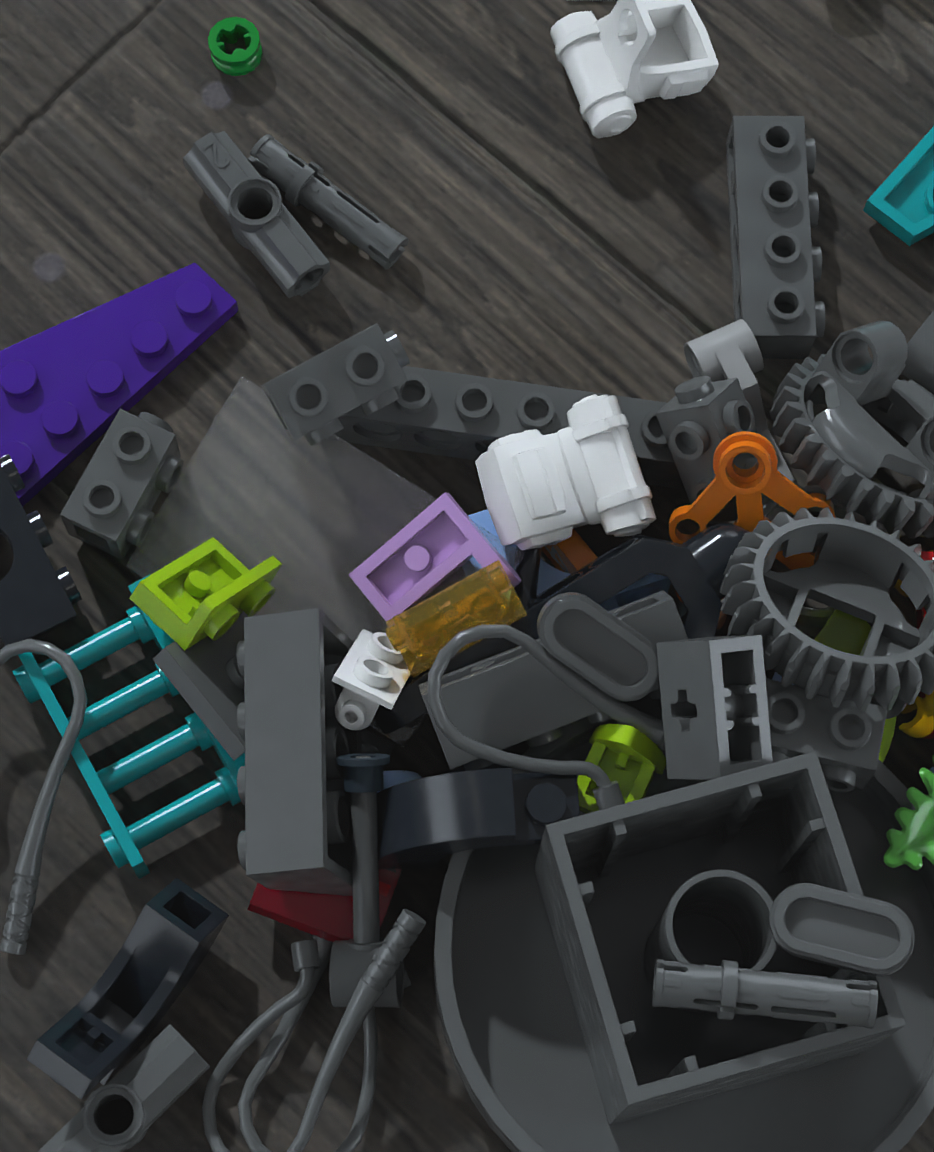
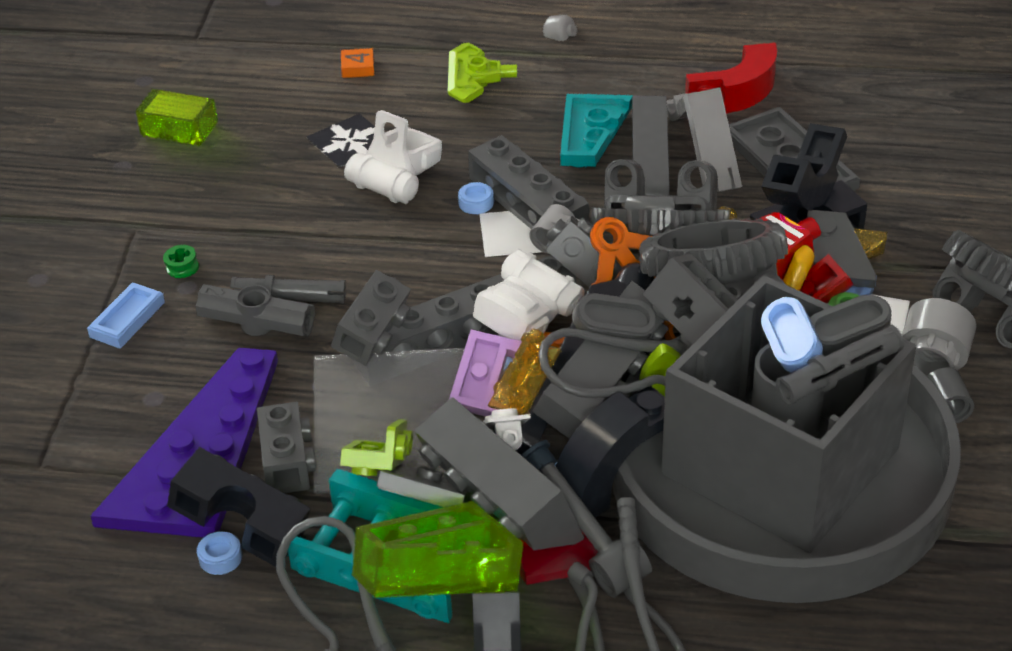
camera: 30 degrees left, 30 degrees down
none -> light blue tile [87,282,165,349]
none -> clear neon green wedge [352,501,523,598]
none -> light blue tile [458,182,494,214]
none -> white sticker [479,211,542,257]
none -> light blue tile [761,297,823,373]

